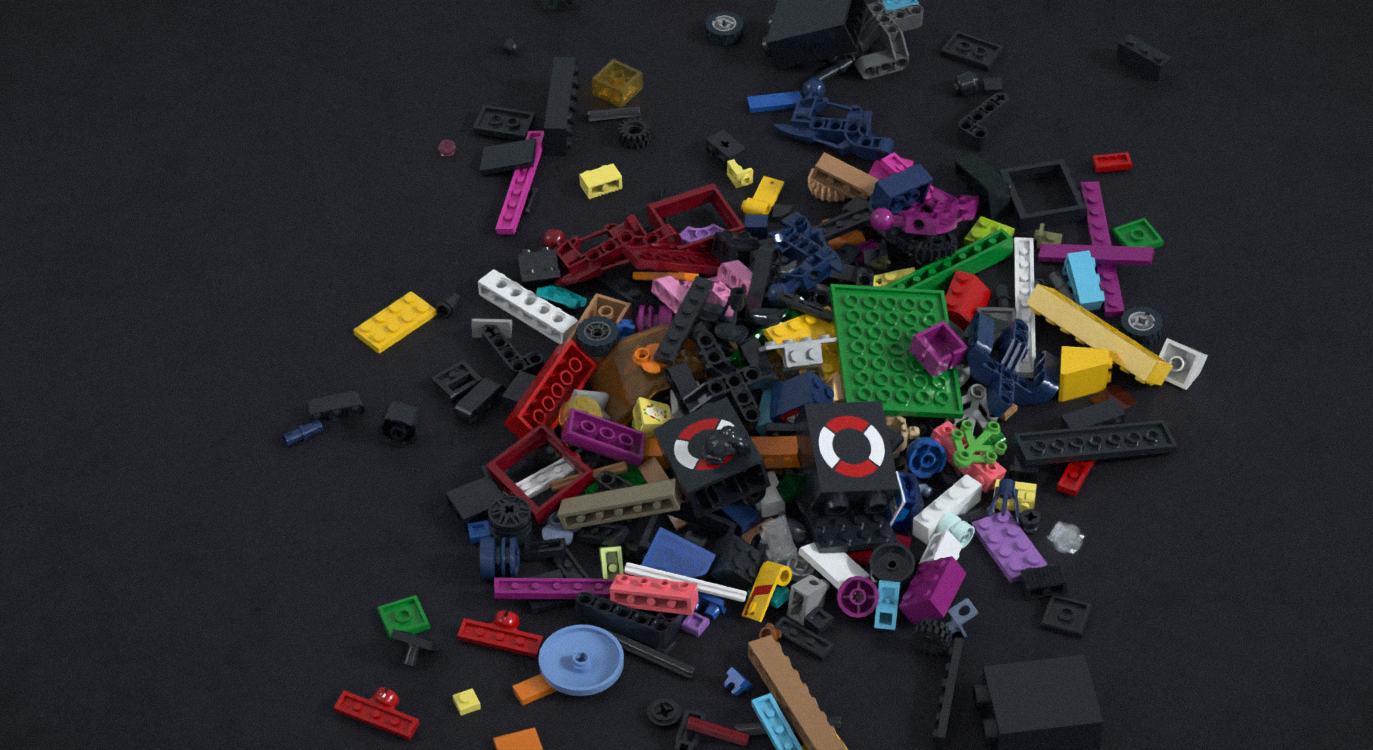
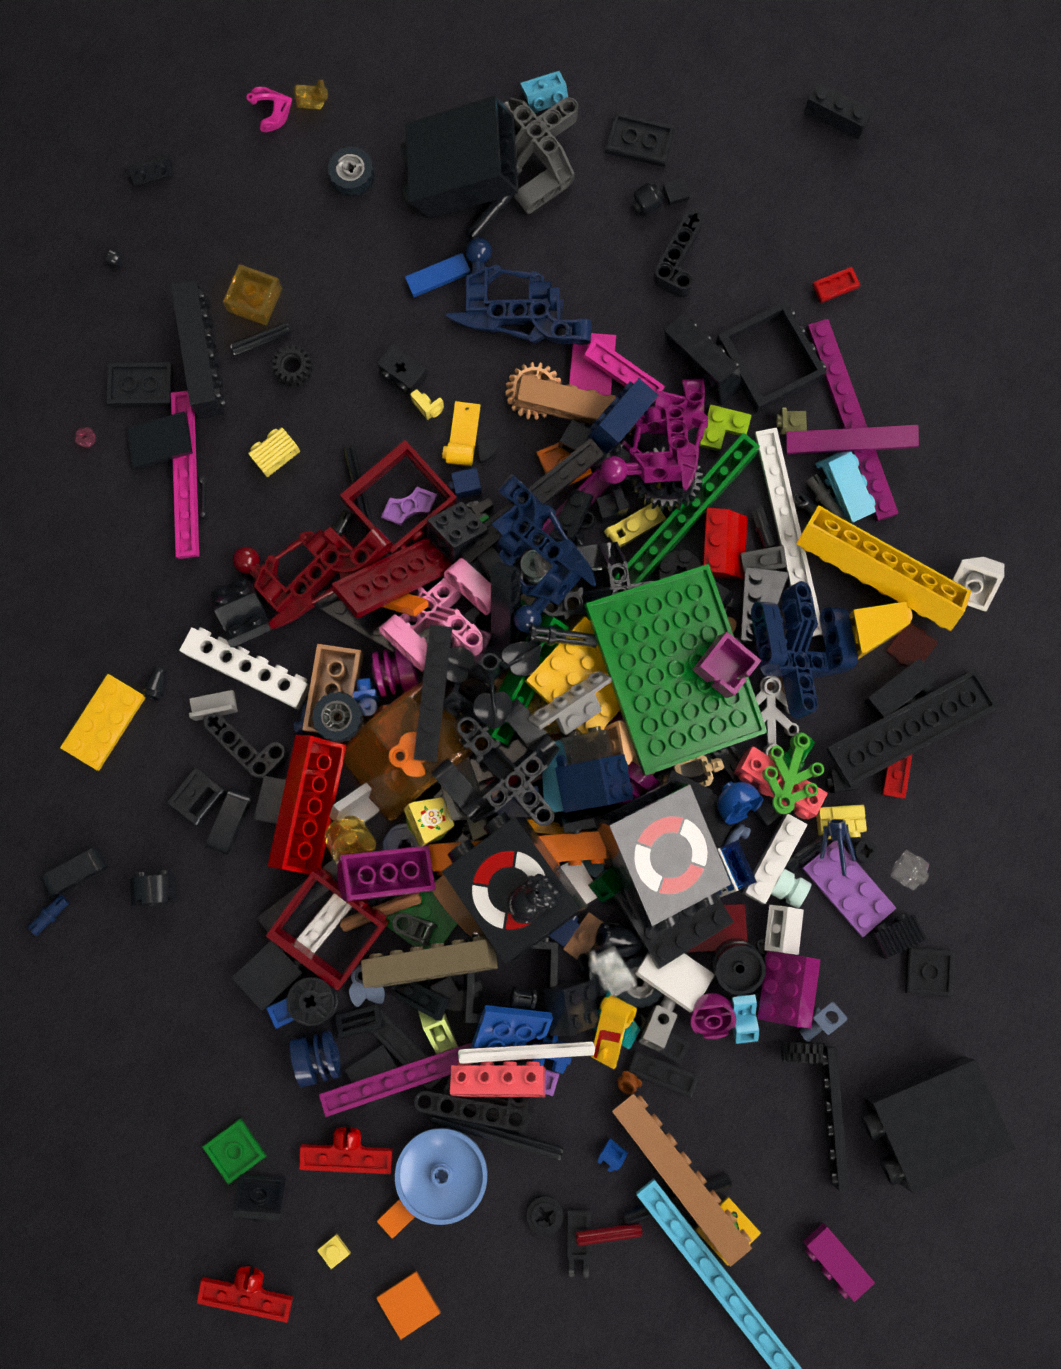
camera: 10 degrees left, 35 degrees up
teal wing [535,285,587,309] -> none
green tile [1112,218,1164,249] -> none
black wheel [1119,306,1163,347] -> none

